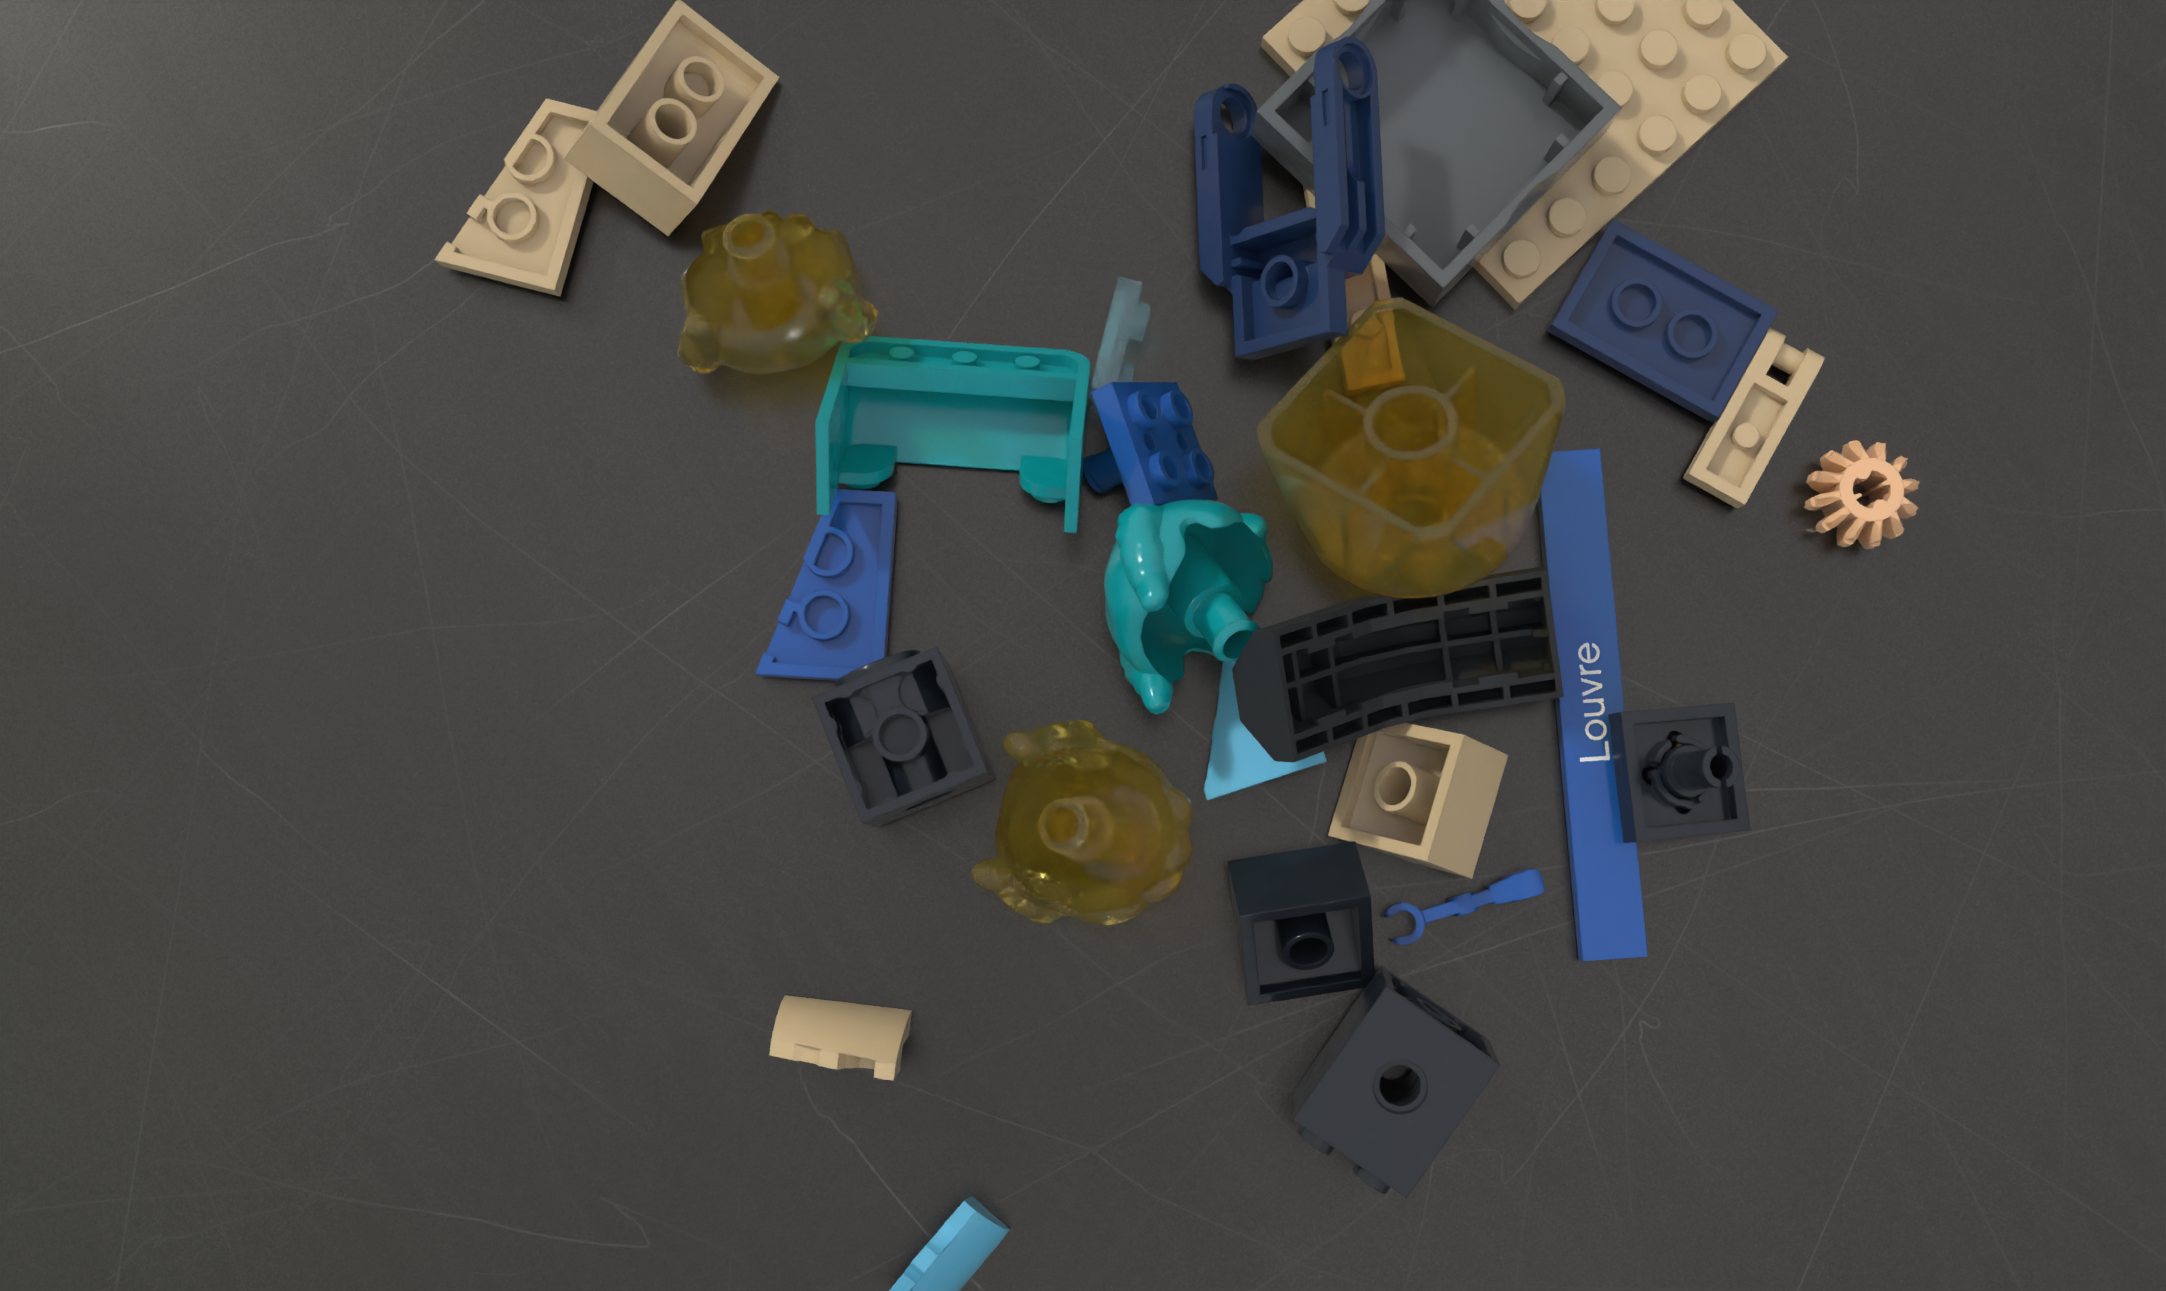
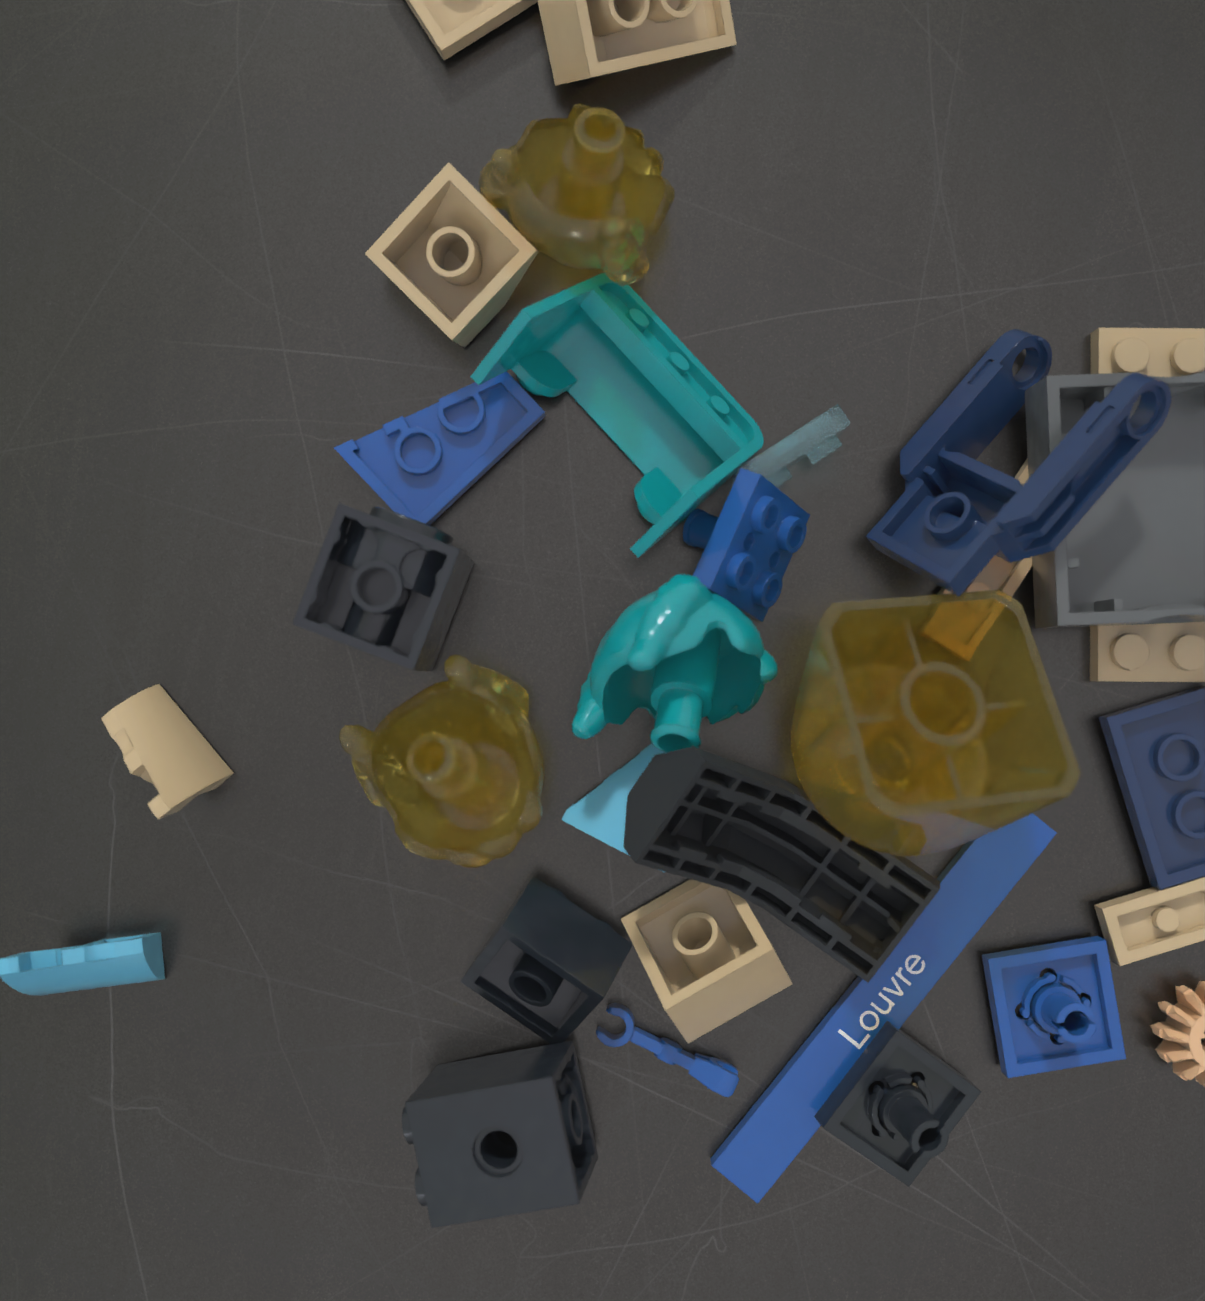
camera: 40 degrees right, 5 degrees up
none -> tan slope [365,162,538,348]
none -> blue plate [982,936,1126,1078]

